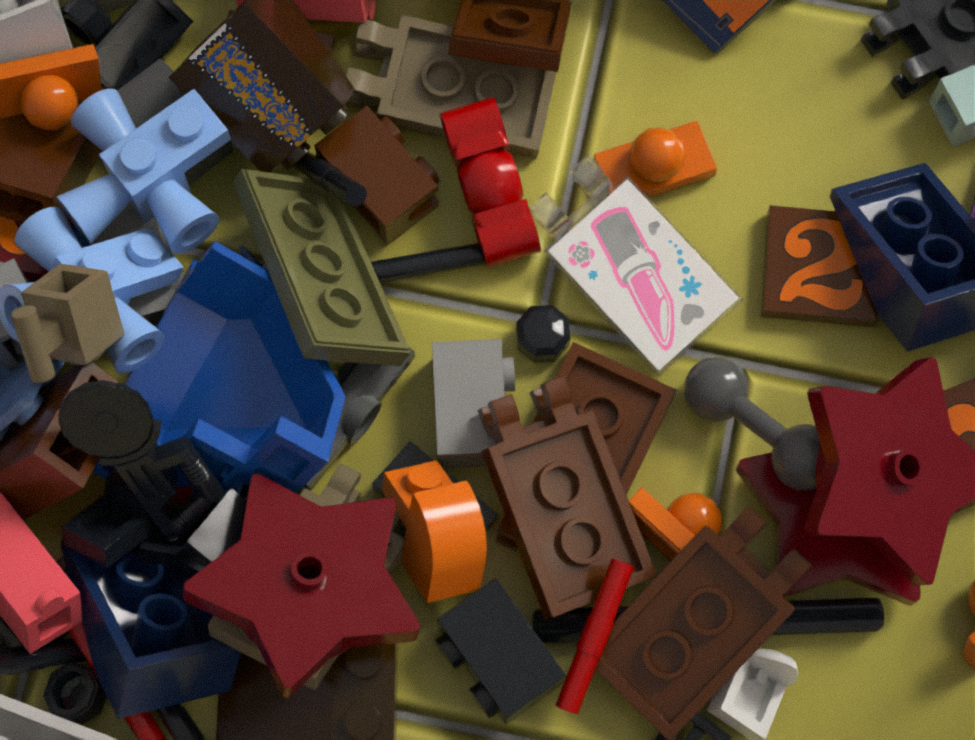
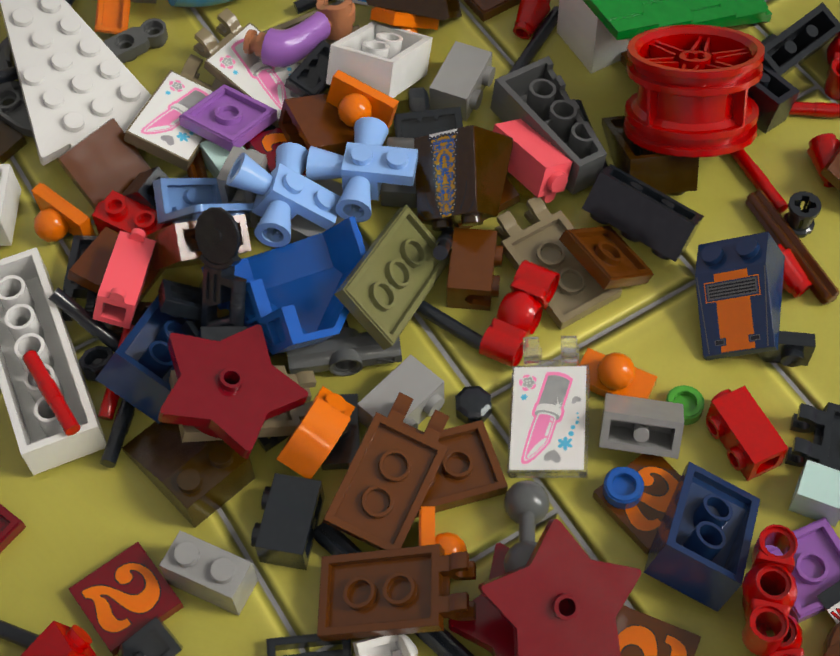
camera: 50 degrees right, 15 degrees down
dark tan brick [11,263,125,383] -> none
red piece [556,558,635,714] -> none
none -> light grey brick [599,393,684,459]
none -> blue tile [603,467,644,509]
none -> bright green tile [665,385,705,425]
none -> red brick [706,386,788,481]

